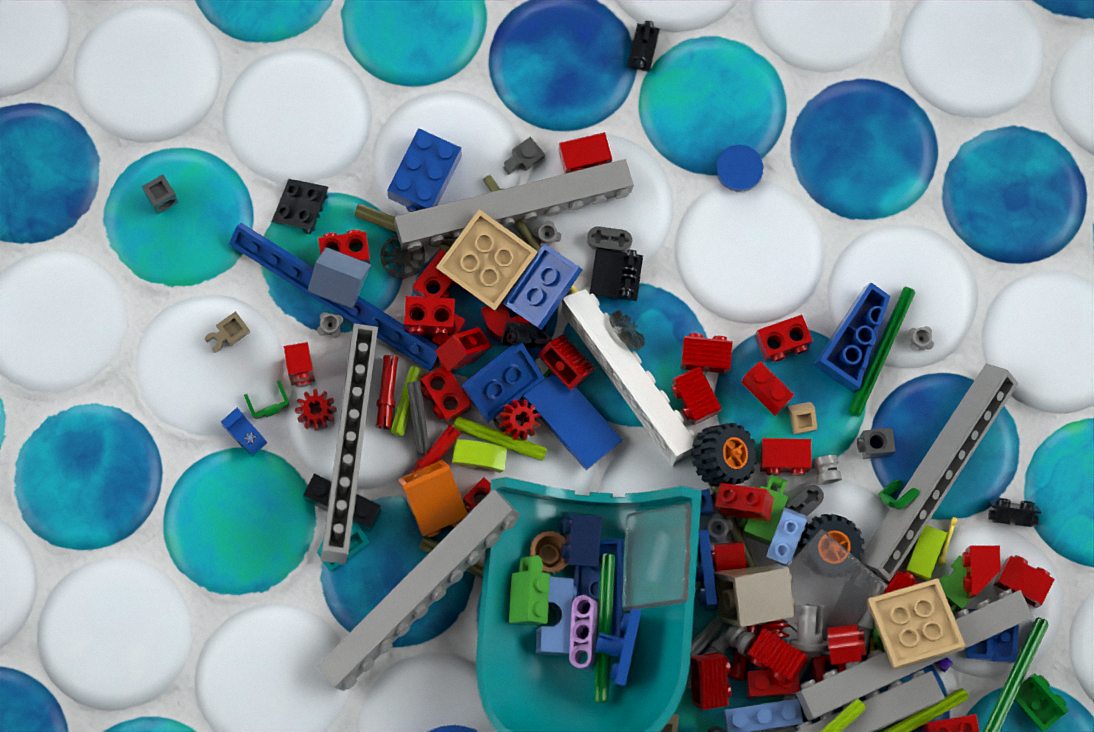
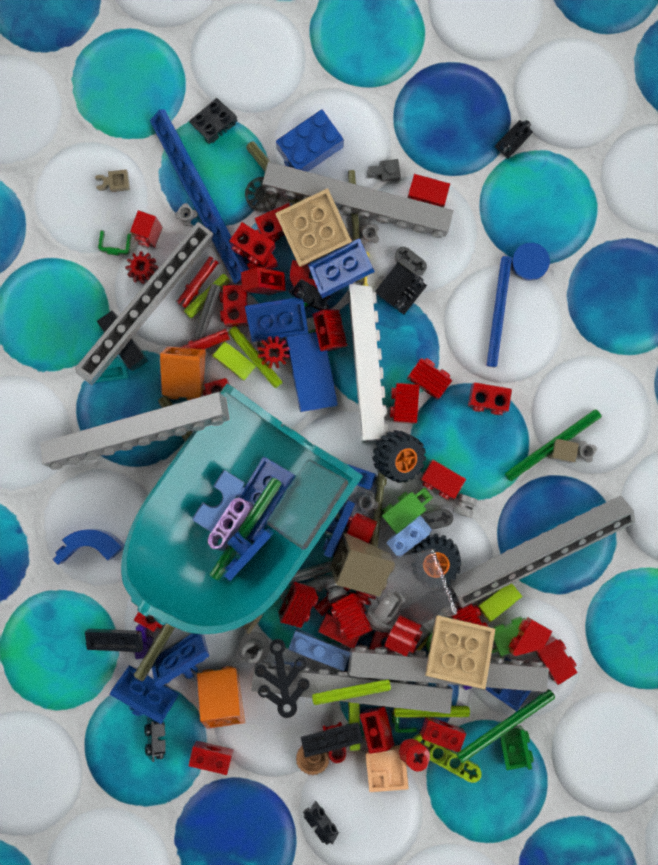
camera: 35 degrees right, 10 degrees up
dark grey brick [142,174,178,214] -> none
blue leg [221,407,267,456] -> none
sand blue slope [308,247,371,309] -> none
red brick [318,229,370,264] -> none
bright green brick [509,555,550,626] -> none
medium nougat hat [529,531,567,574] -> none
dark blue brick [558,512,602,567] -> none
clear smoke wheel [609,310,646,351] -> none
red brick [715,483,775,522] -> none
red brick [741,361,794,416] -> none
tan slope [788,402,818,434] -> none
blue wedge [813,283,891,392] -> none
dark grey brick [857,428,896,459] -> none
green piece [878,479,919,510] -> none
light yellow hinge [937,517,958,566] -> none
black hinge [988,498,1041,527] -> none
none -> blue axle [486,256,512,368]
none -> dark tan panel [549,439,579,463]

